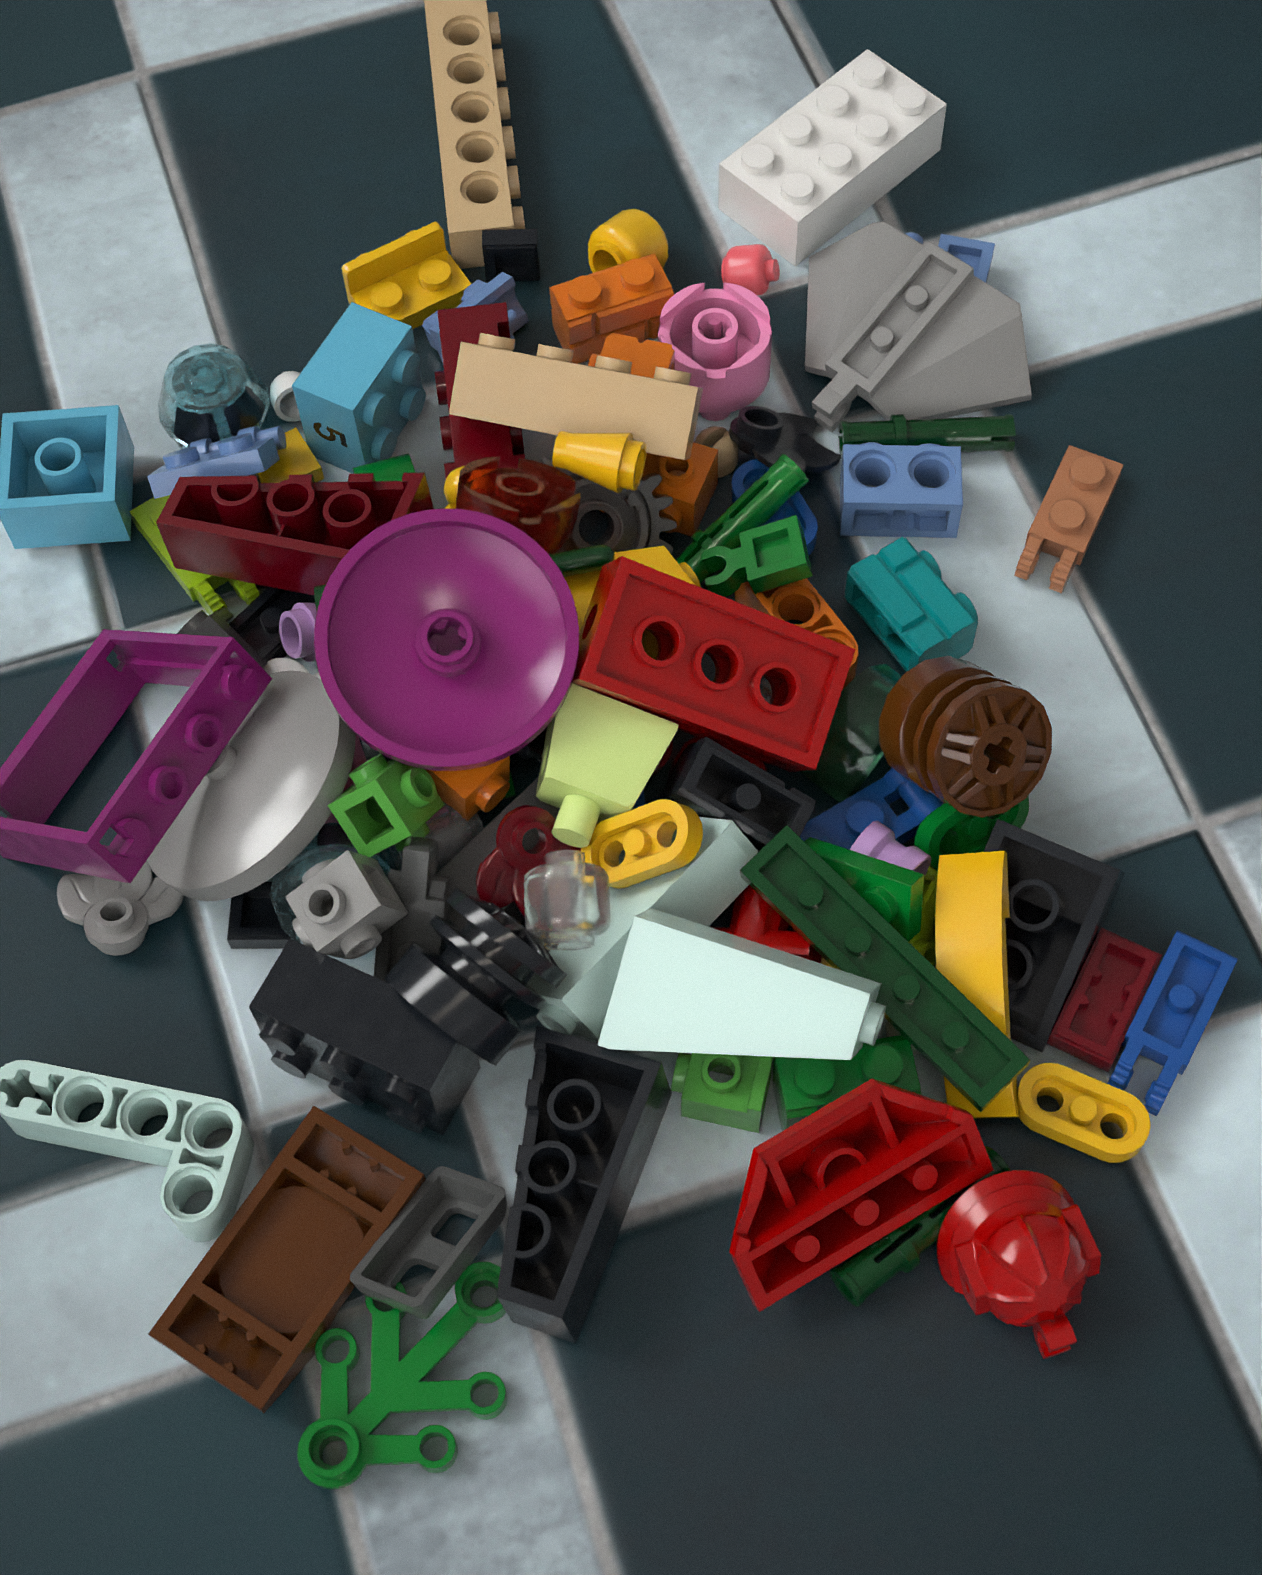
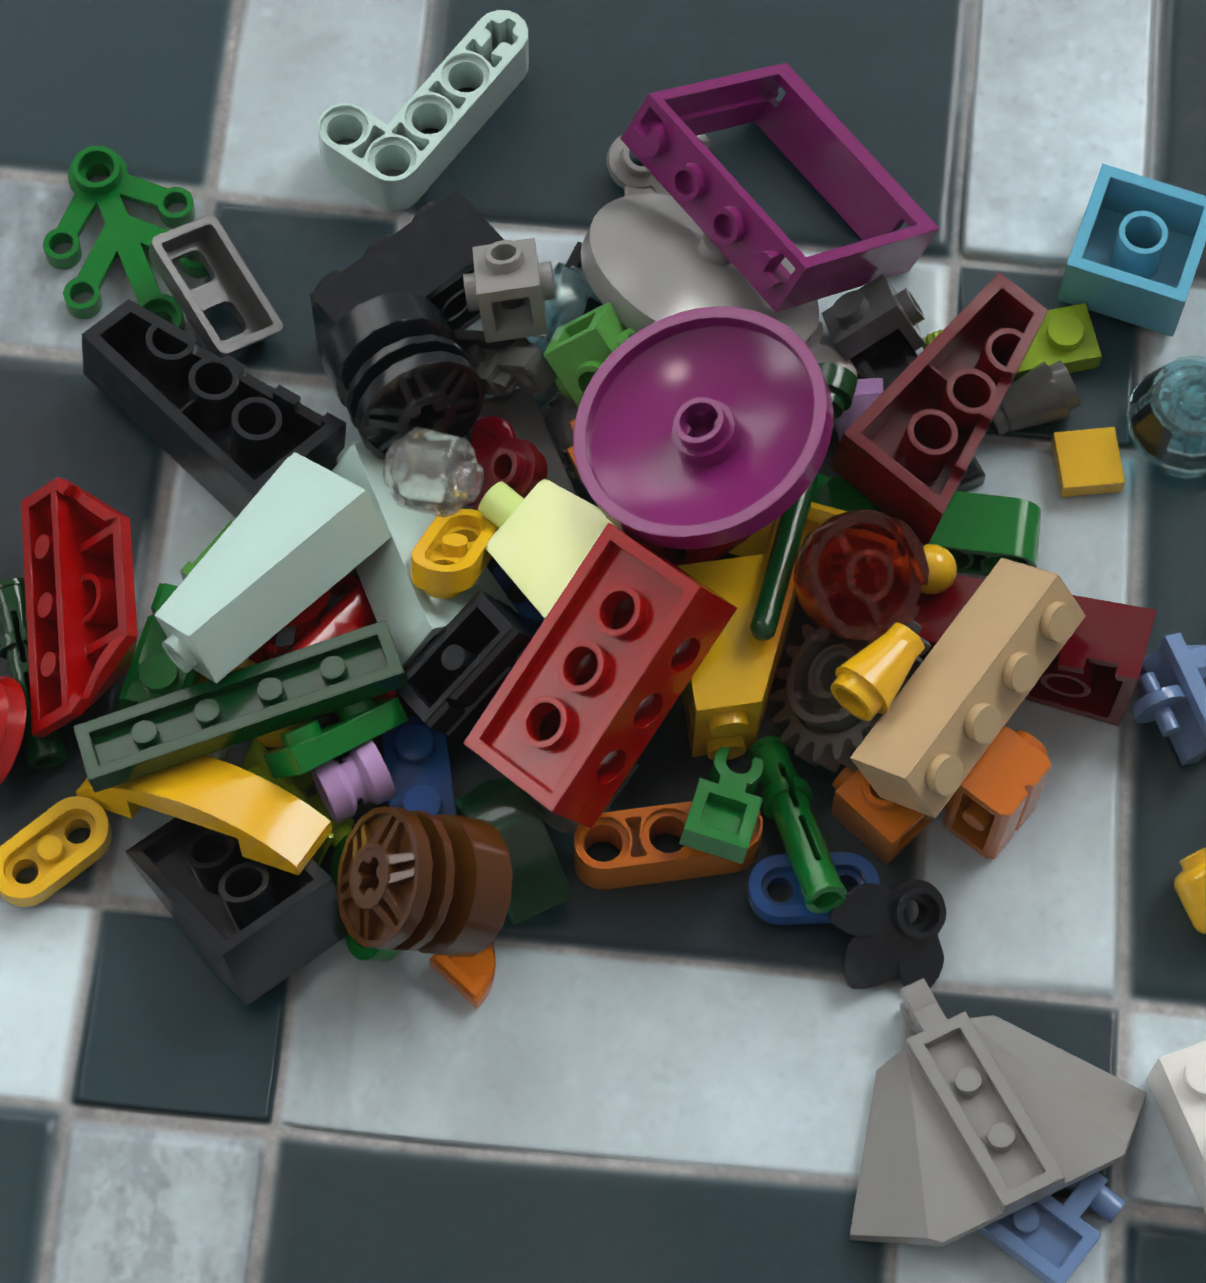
camera: 110 degrees right, 5 degrees up
medium blue plate [147,426,287,499] -> none
reddish brown slope [148,1106,426,1413] -> none
white hinge [270,371,301,422] -> none
medium azure brick [292,302,426,474] -> none
orange brick [549,254,674,364] -> none
bright pink brick [658,282,772,421] -> none
tan hinge [695,426,738,477] -> none
coral piece [721,244,780,295] -> none
dark green pin [838,414,1016,459] -> none
medium blue brick [840,442,963,538] -> none
teal brick [844,537,978,672] -> none
nougat hinge [1014,445,1124,593] -> none
dark red plate [1047,927,1162,1072] -> none
blue hinge [1107,930,1238,1116] -> none

